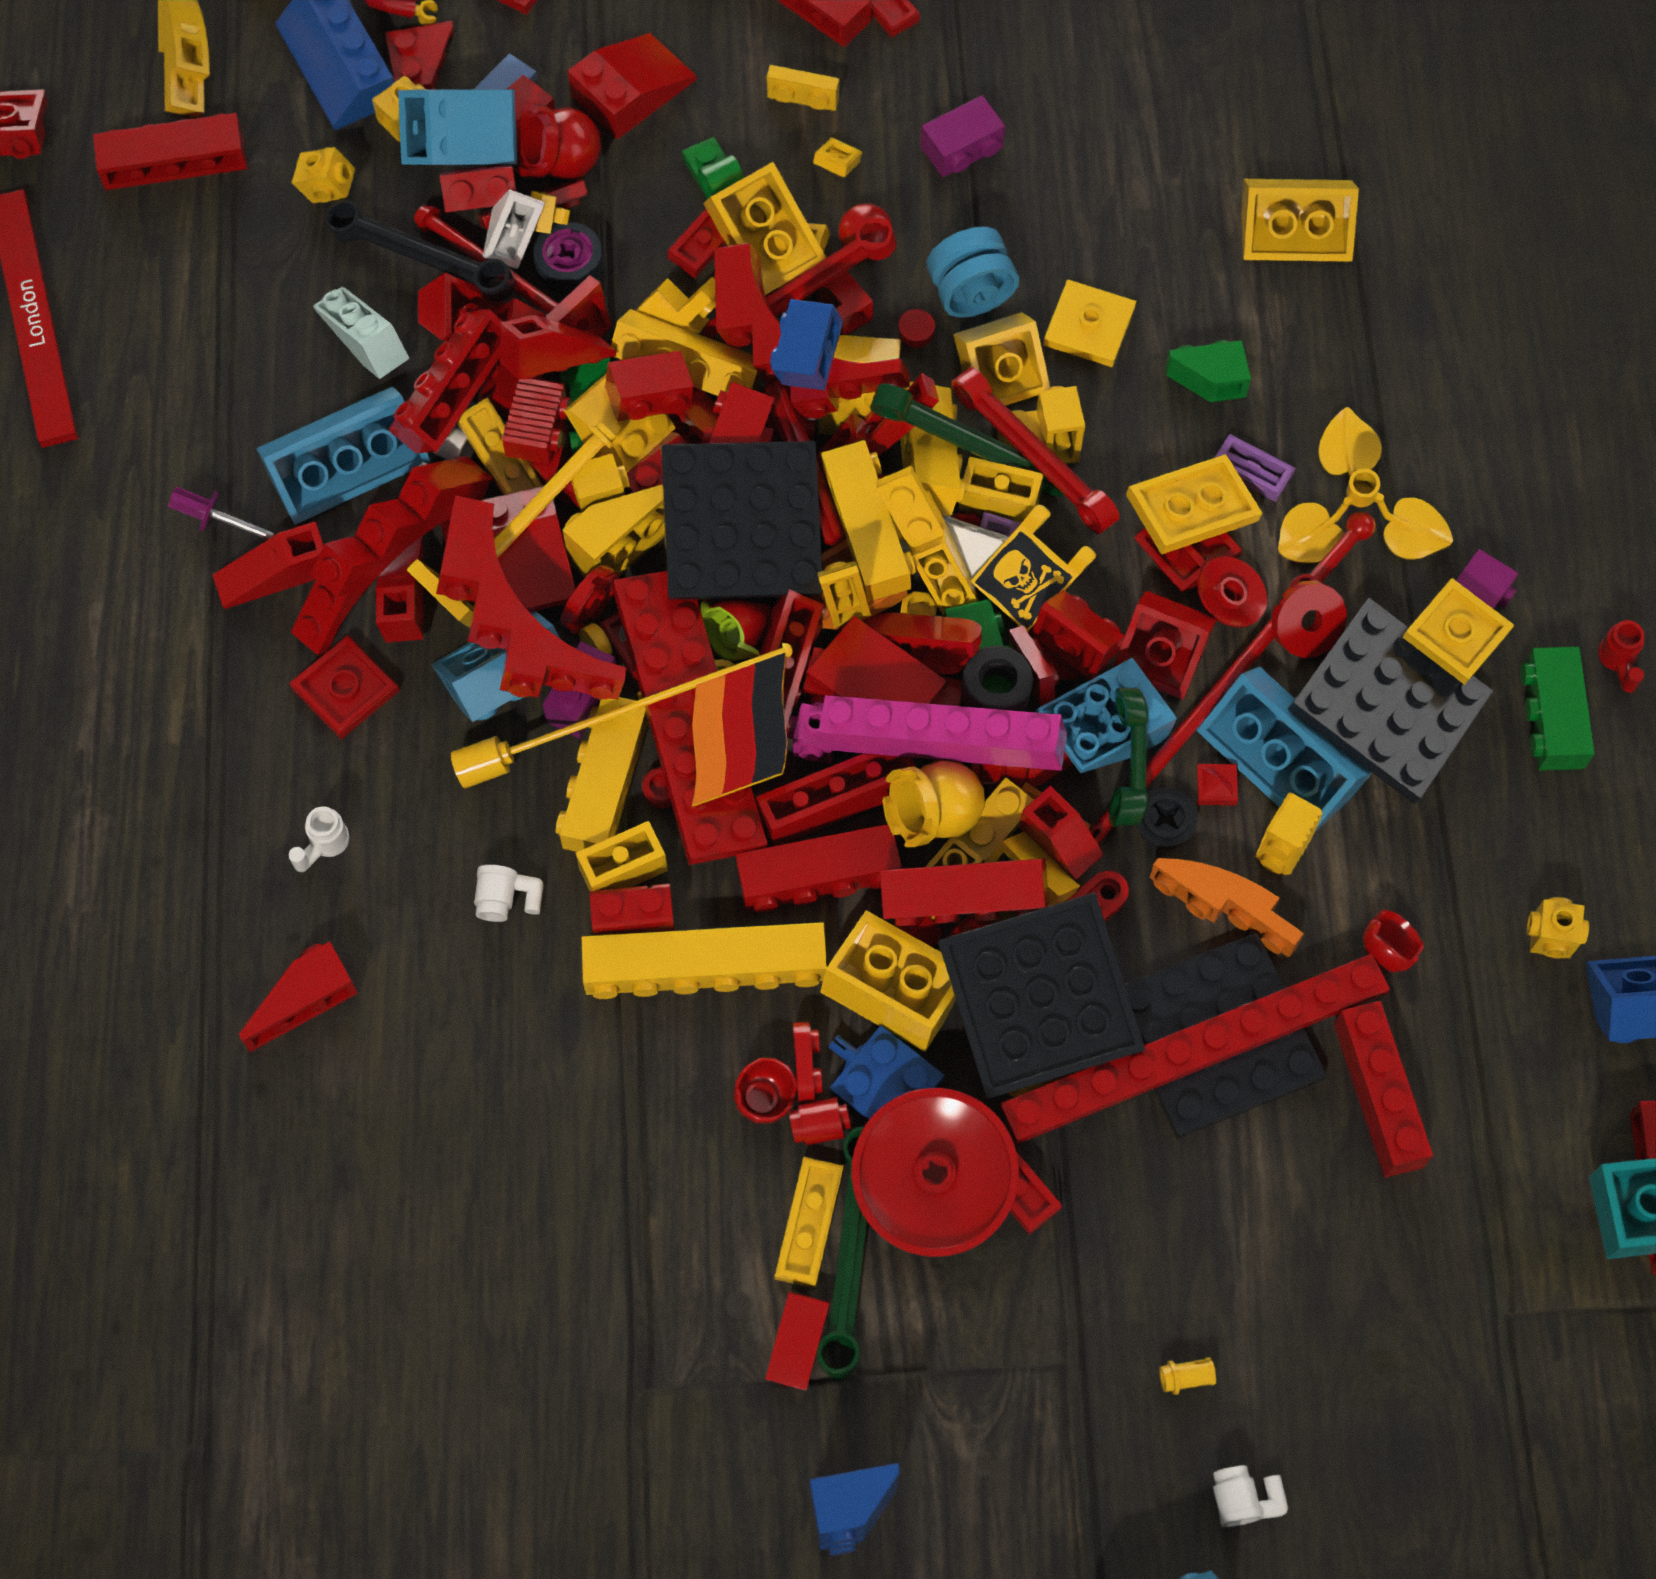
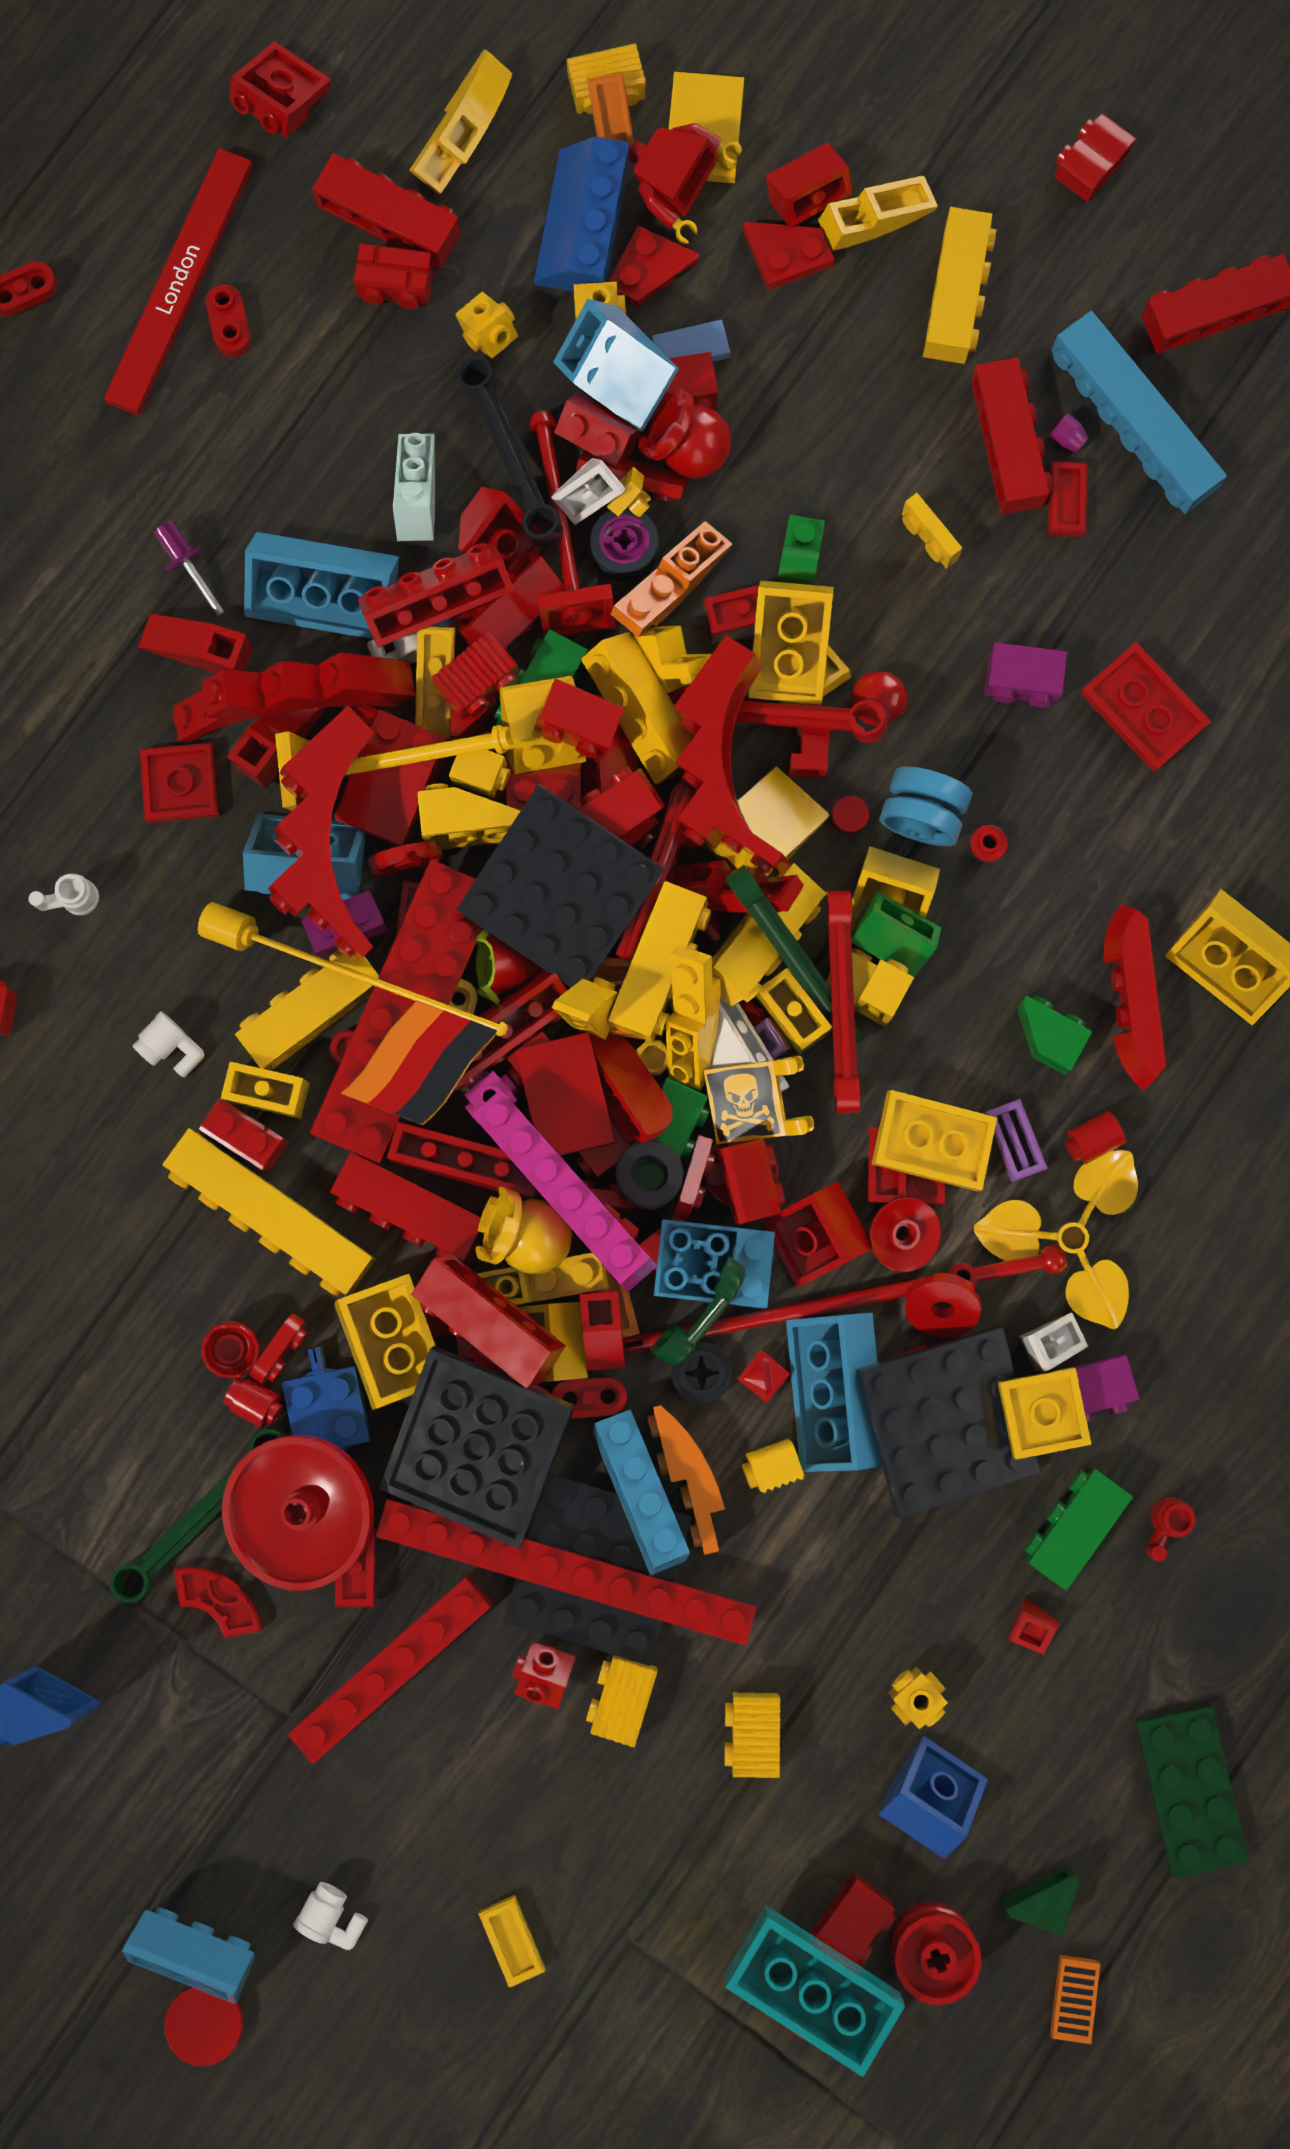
camera: 40 degrees right, 15 degrees up
red slope [500,315,617,380] -> none
red slope [568,33,697,140] -> none
yellow tile [579,623,613,656] -> none
red slope [765,1291,830,1391] -> none
blue brick [770,299,843,390] -> none
yellow tile [775,1157,844,1289] -> none
yellow tile [813,138,862,177] -> none
yellow plate [1043,279,1137,368] -> none
yellow pin [1159,1357,1216,1395] -> none
red brick [1334,1001,1434,1178] -> none
red hair [1363,909,1424,973] -> none
none -> red tile [174,1566,264,1638]
none -> red plate [206,284,251,358]
none -> red brick [288,1574,493,1765]
none -> red brick [354,243,434,309]
none -> yellow tile [479,1895,546,1988]
none -> red brick [512,1642,575,1710]
none -> yellow brick [586,1655,658,1747]
none -> dark azure brick [593,1410,690,1575]
none -> orange slope [611,521,732,637]
none -> yellow brick [724,1692,780,1778]
none -> green brick [851,891,941,977]
none -> red plate [970,825,1007,862]
none -> red slope [1008,1597,1059,1655]
none -> white slope [1019,1312,1088,1372]
none -> red brick [1065,1111,1126,1165]
none -> red plate [1080,642,1211,773]
none -> red brick [1104,904,1166,1090]

